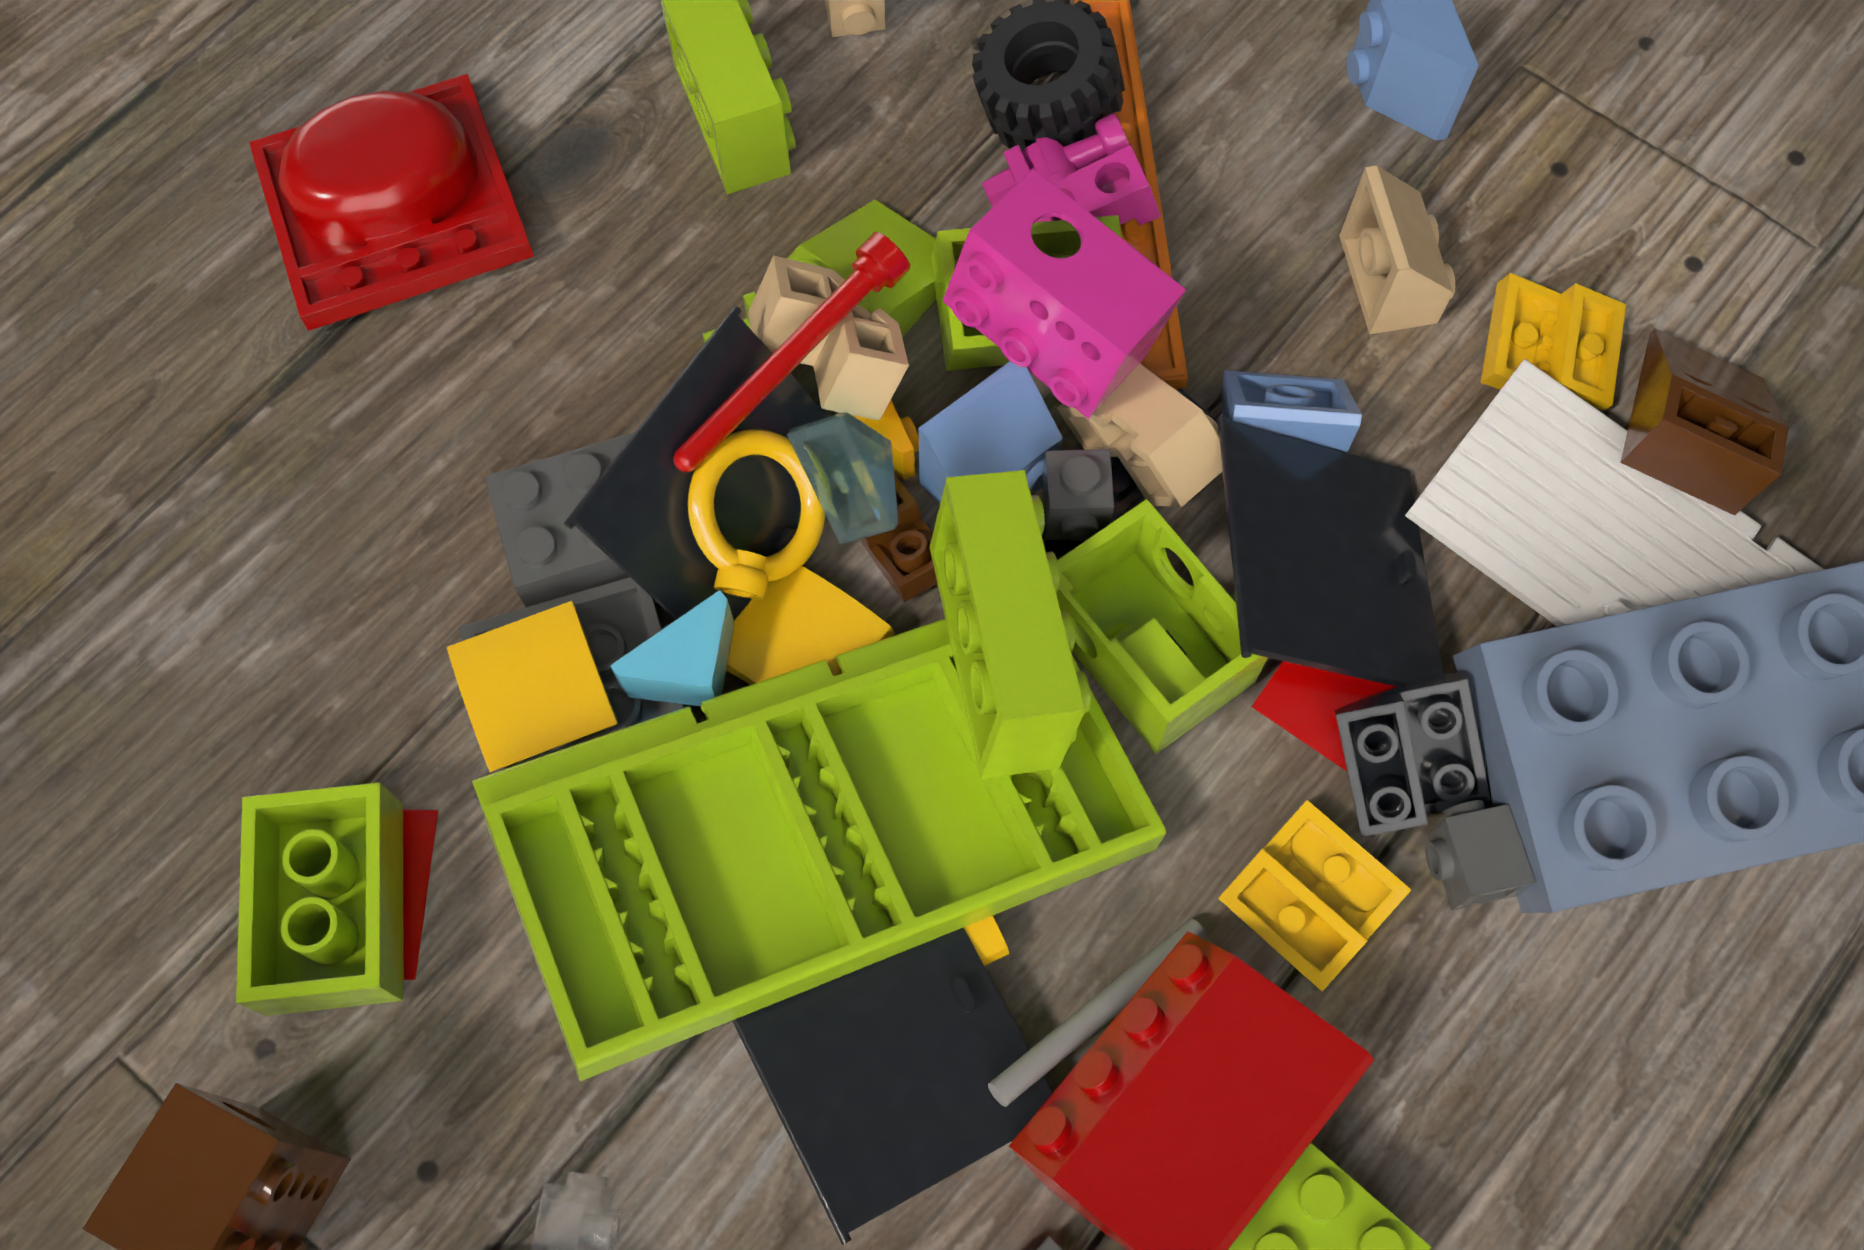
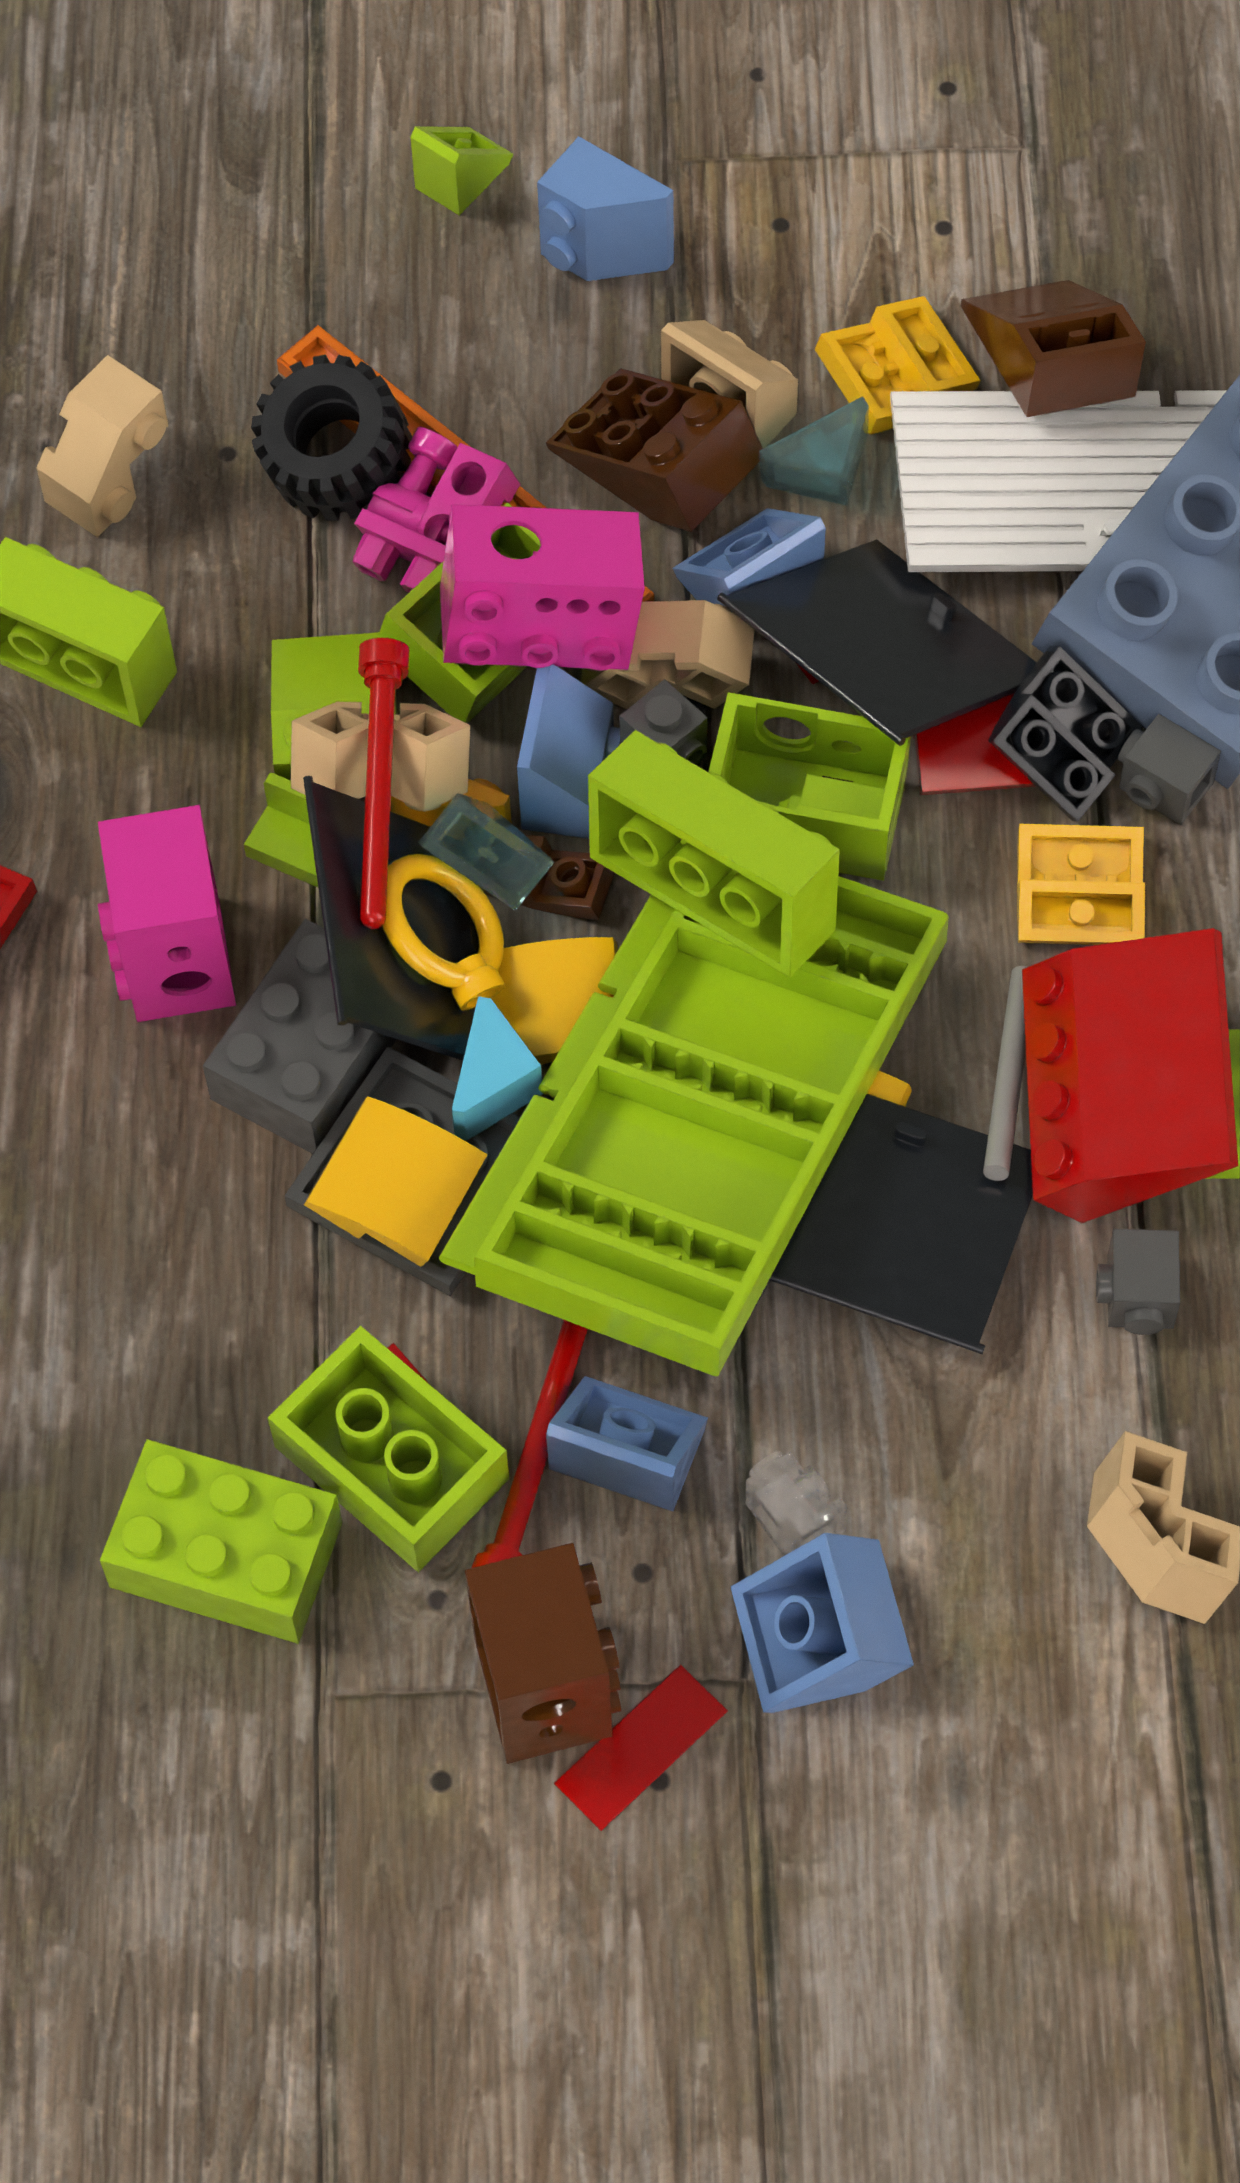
camera: 40 degrees left, 5 degrees down
none -> dark pink piece [98,805,236,1022]
none -> lime brick [100,1439,343,1644]
none -> red piece [471,1320,588,1568]
none -> reddish brown slope [546,368,766,532]
none -> medium blue slope [546,1376,708,1511]
none -> clear light blue slope [759,396,869,506]

